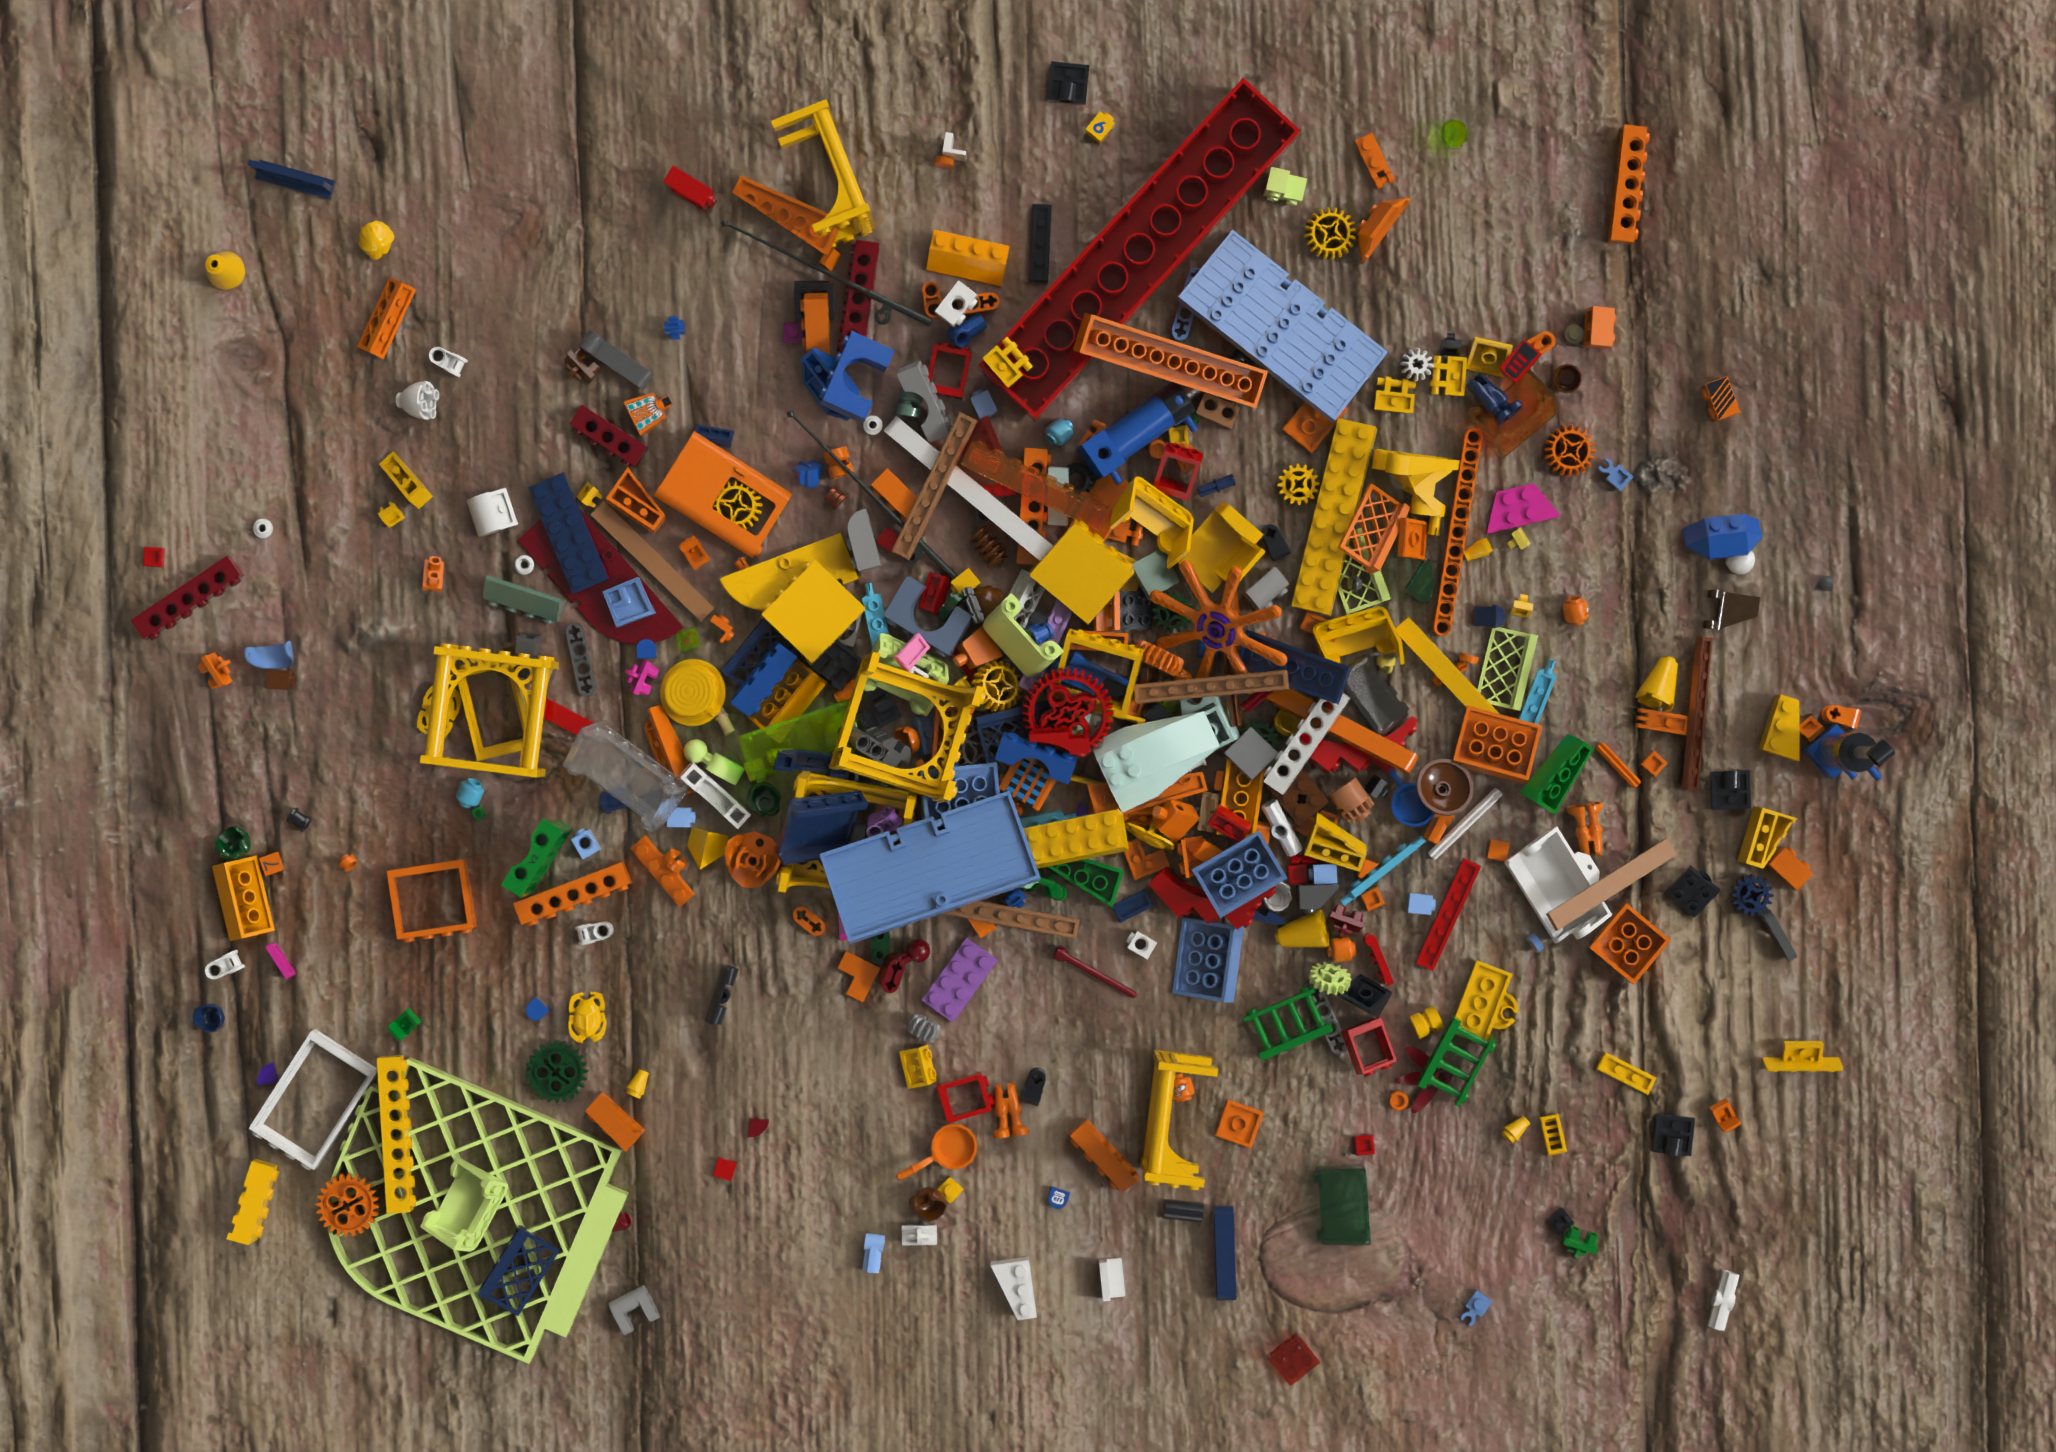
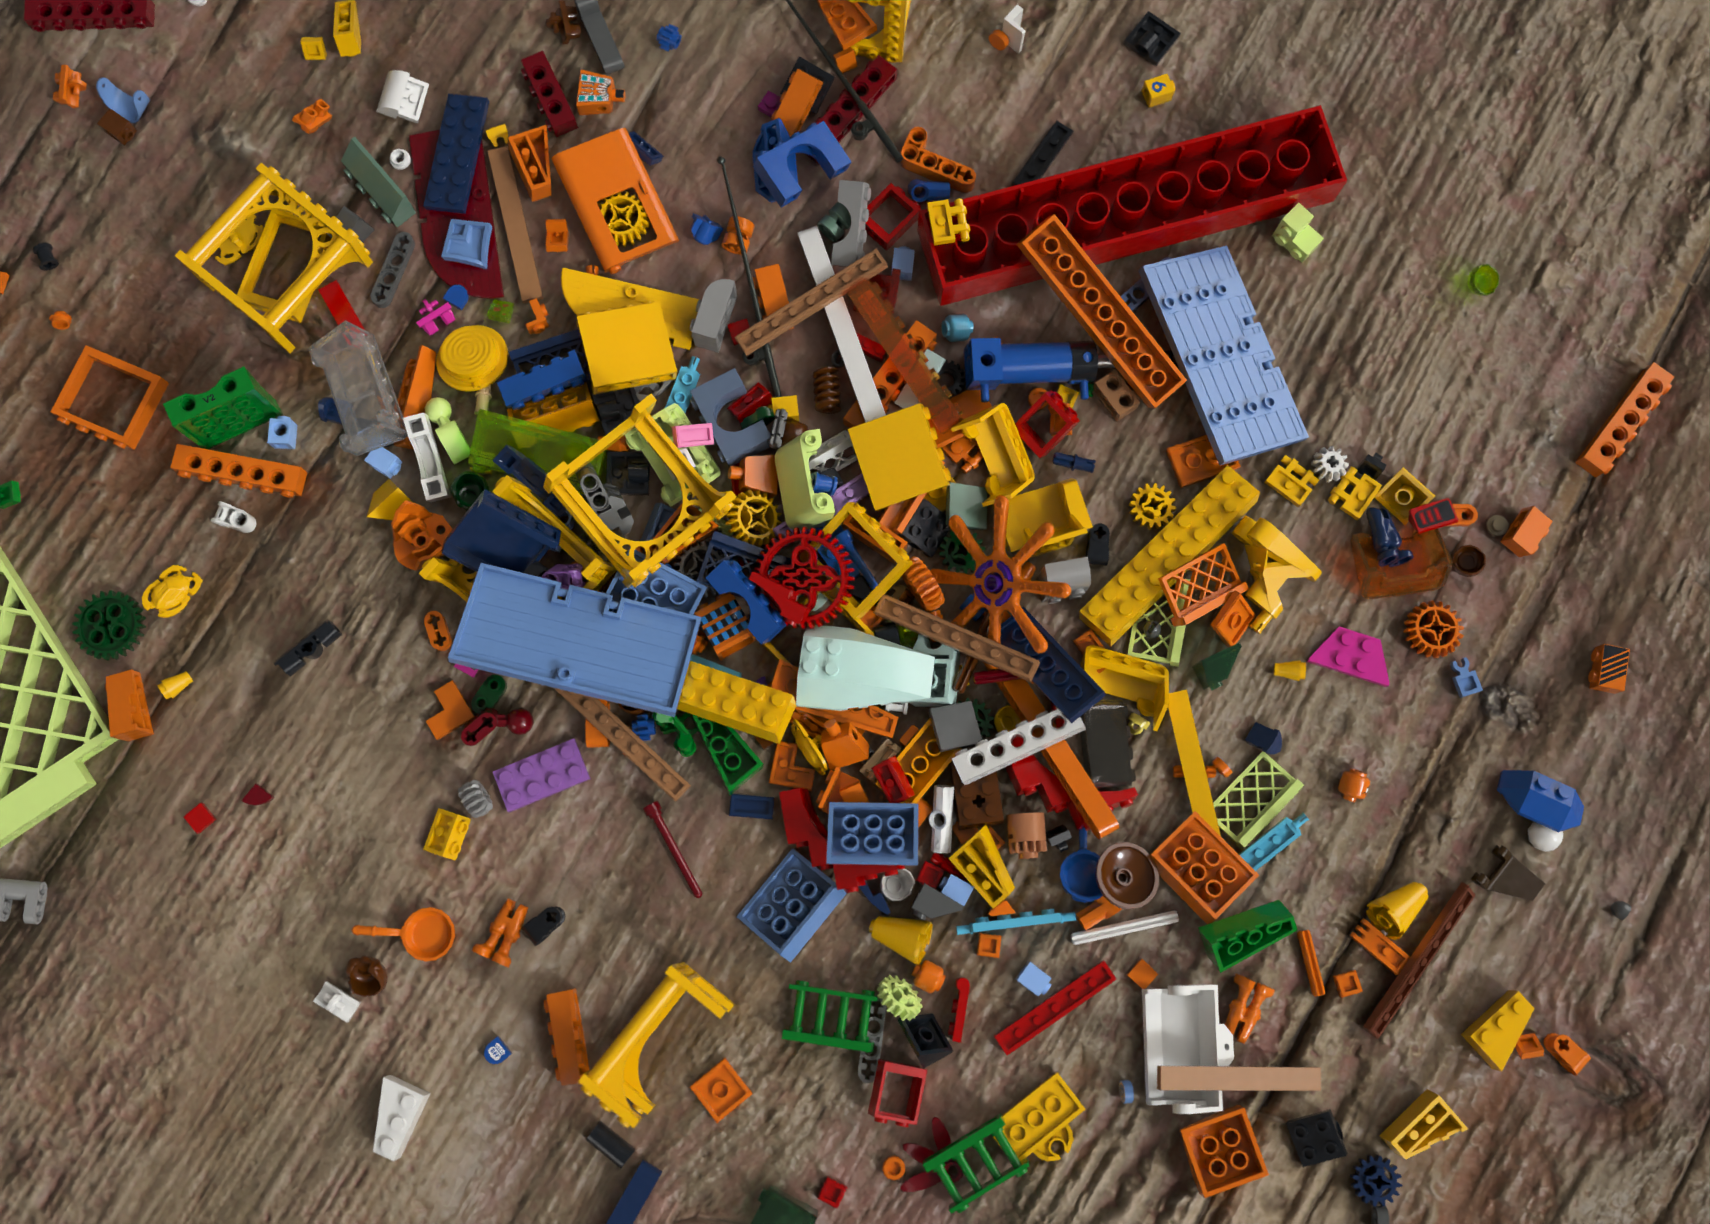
camera: 30 degrees right, 10 degrees down
medium azure head [456,778,484,808] -> none
green piece [470,805,487,821] -> none
blue tile [526,997,550,1020] -> none
dark red cone [612,1212,632,1232] -> none
orange plate [630,835,695,908] -> none
copper wheel [824,485,848,509] -> none
light blue piece [862,1233,885,1273] -> none
white plate [863,416,883,435] -> none
orange hair [893,726,920,755] -> none
light orange slope [926,229,1010,287] -> none
white brick [935,280,978,327] -> none
red window [937,1071,995,1123] -> none
yellow plate [937,1176,964,1204] -> none
white panel [1099,1258,1125,1301] -> none
white brick [1126,930,1157,960] -> none
orange head [1172,1073,1195,1103] -> none
yellow gear [1304,207,1356,260] -> none
dark red hips [1326,904,1364,938] -> none
orange plate [1354,133,1395,190] -> none
orange wedge [1356,197,1411,264] -> none
yellow wheel [1409,1005,1444,1039] -> none
orange beam [1432,428,1482,637] -> none
light yellow tile [1507,527,1531,550] -> none
yellow tile [1510,594,1533,618] -> none
black plate [1710,770,1751,810] -> none
orange brick [1766,847,1813,891] -> none
piece [1801,724,1896,781] -> none

